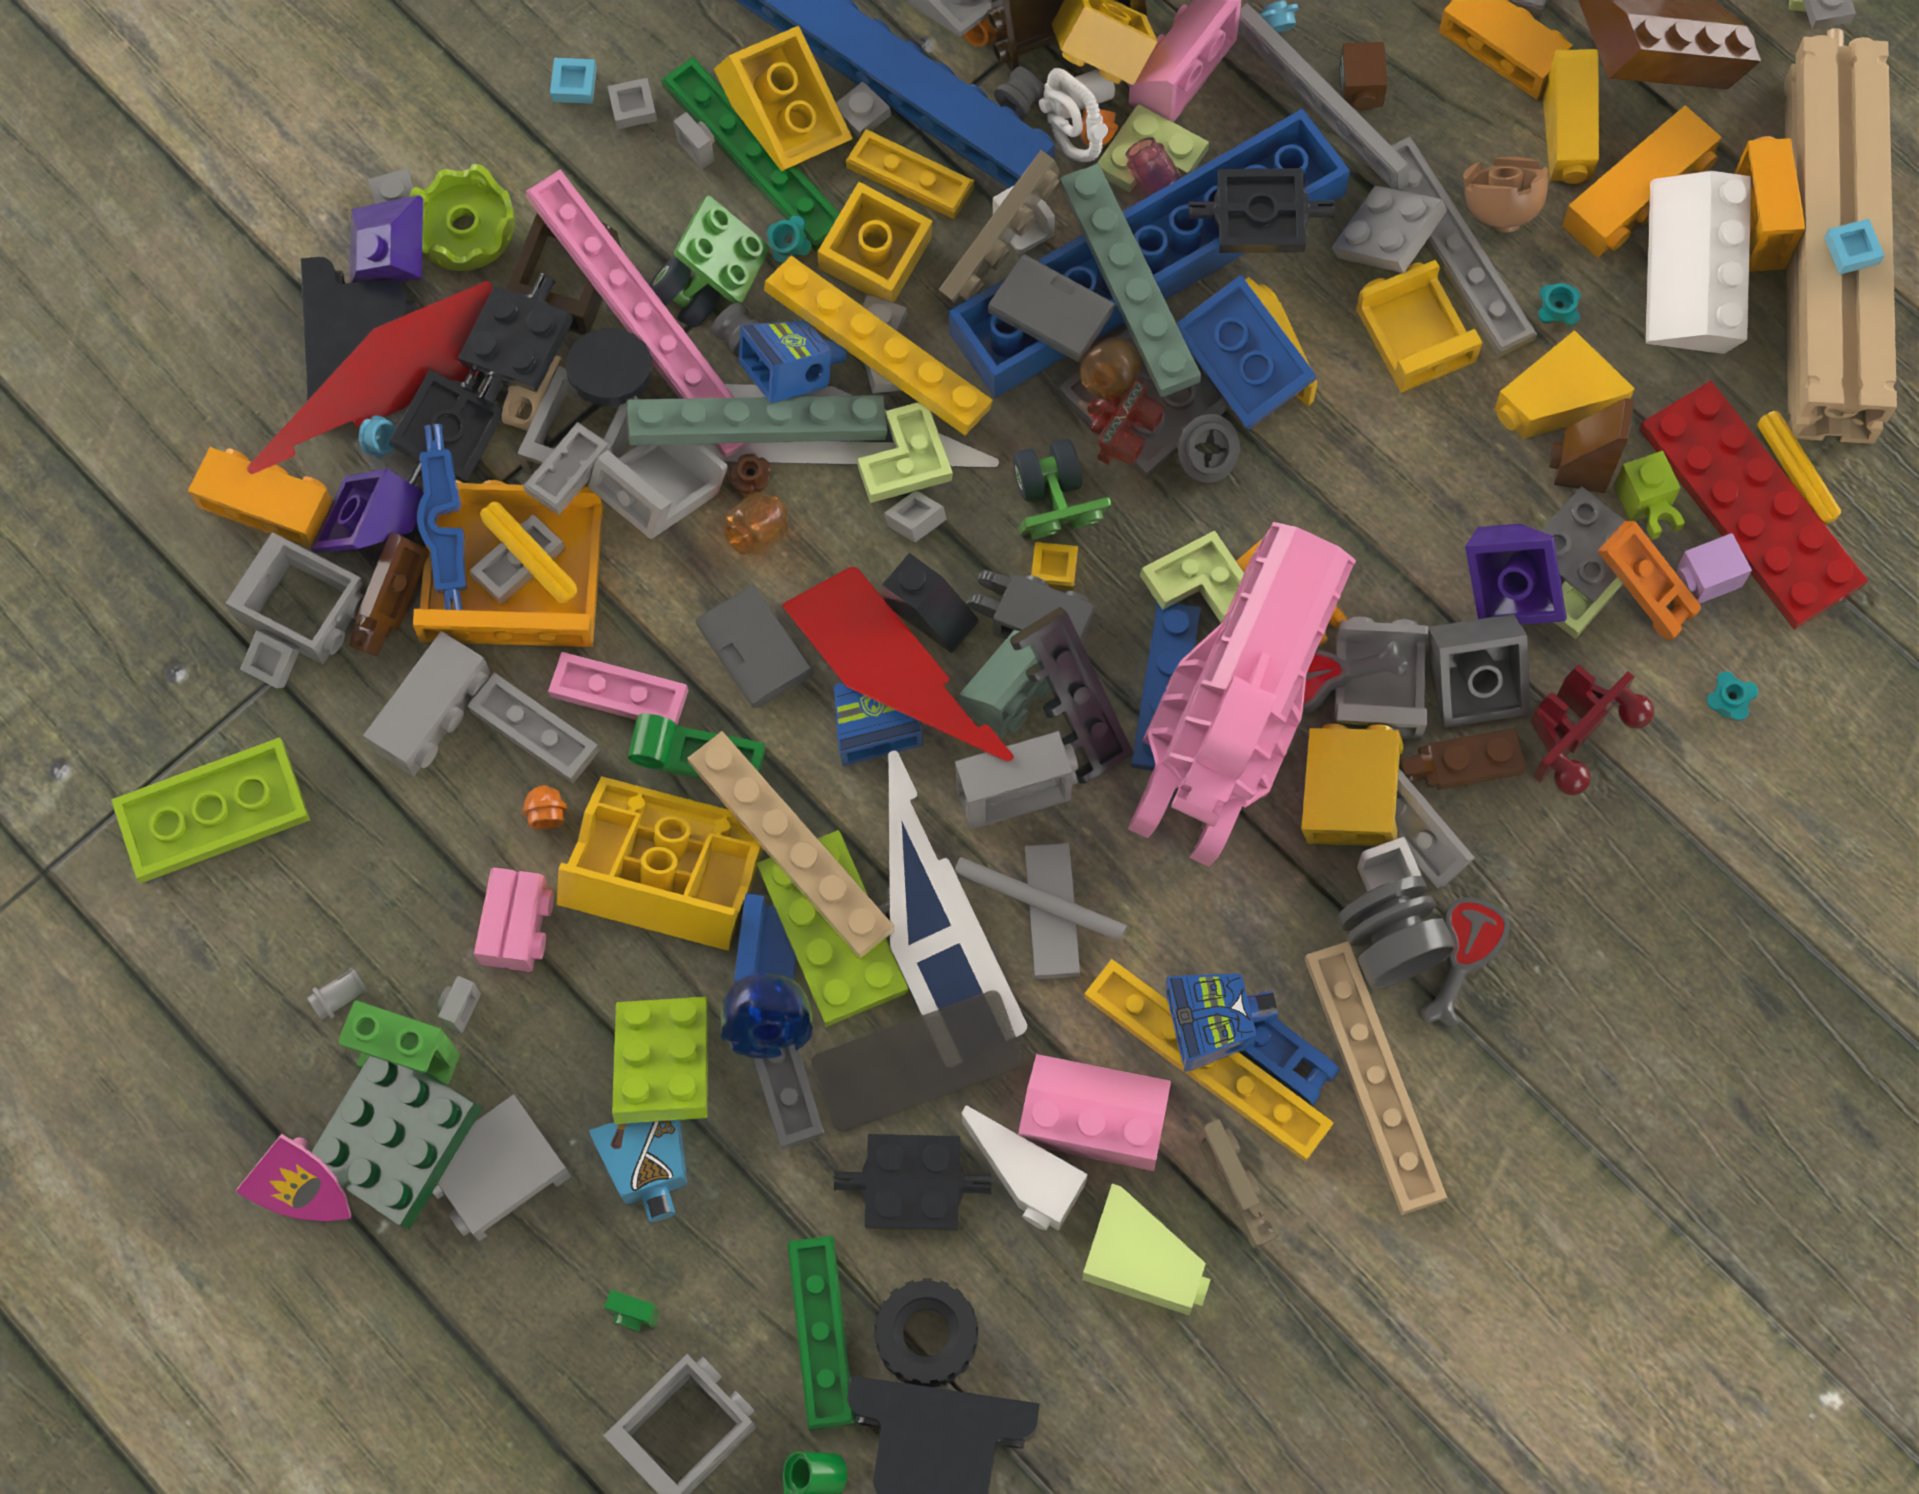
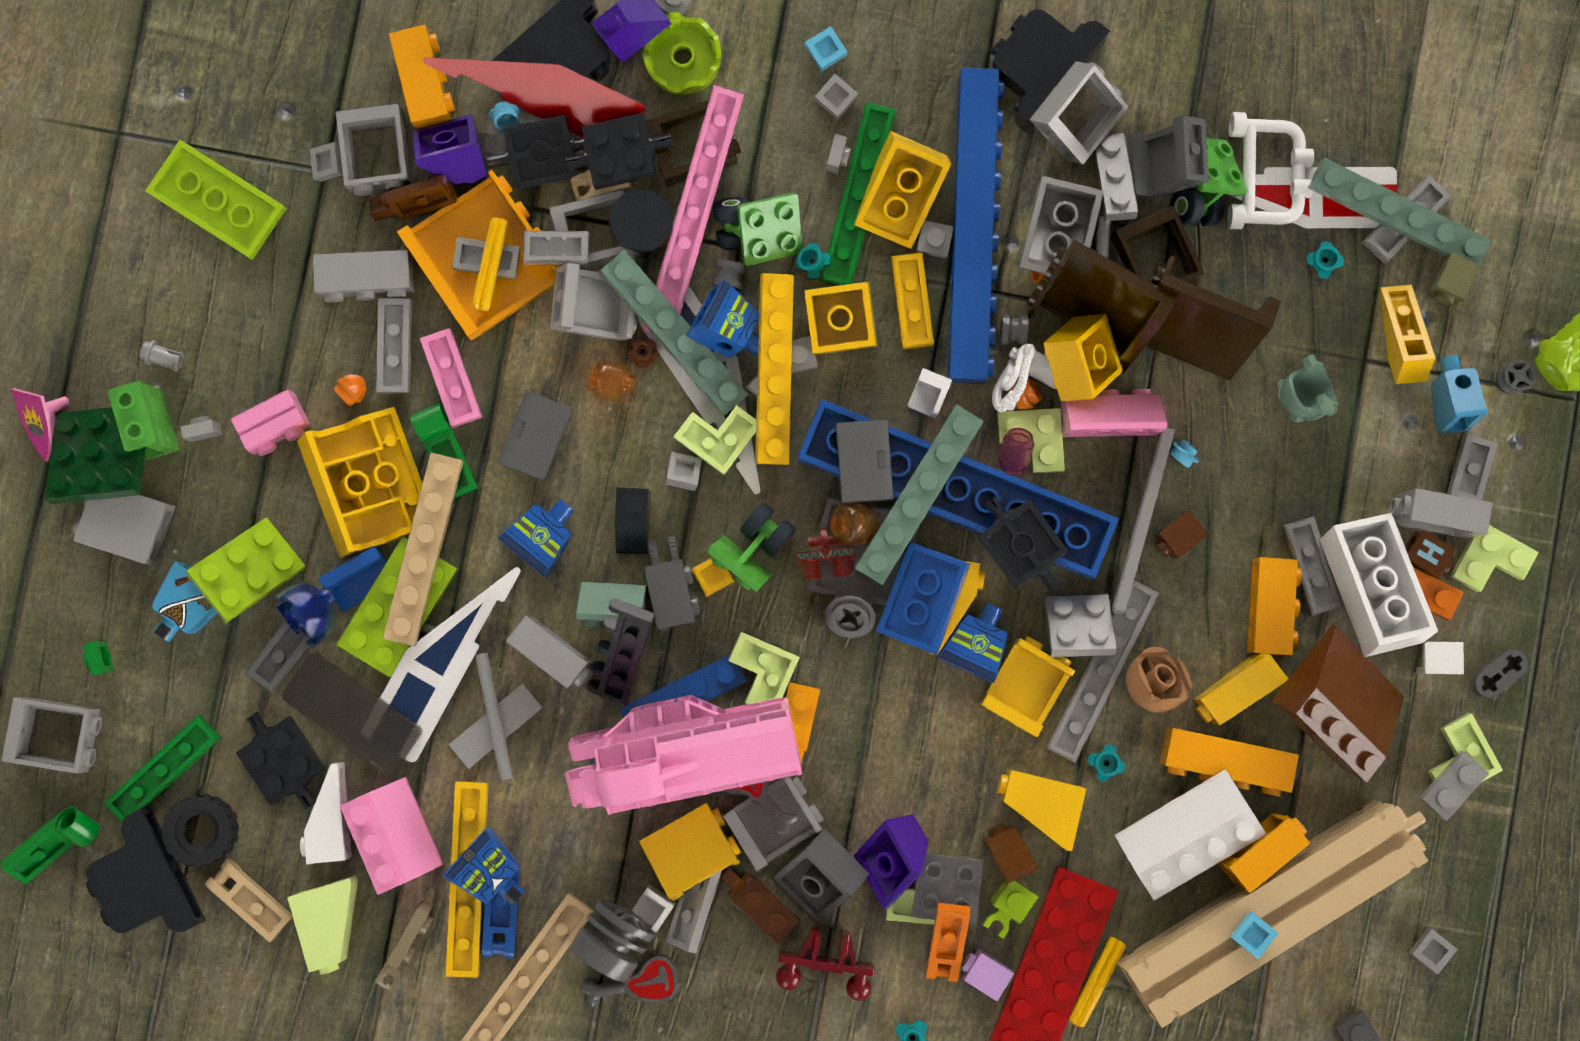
camera: 50 degrees right, 15 degrees up
blue piece [417,424,467,610] -> none
red sticker [782,567,1014,762] -> none
dark tan plate [939,150,1061,306] -> none
none -> tan plate [205,858,293,943]
none -> blue torso [937,603,1008,683]

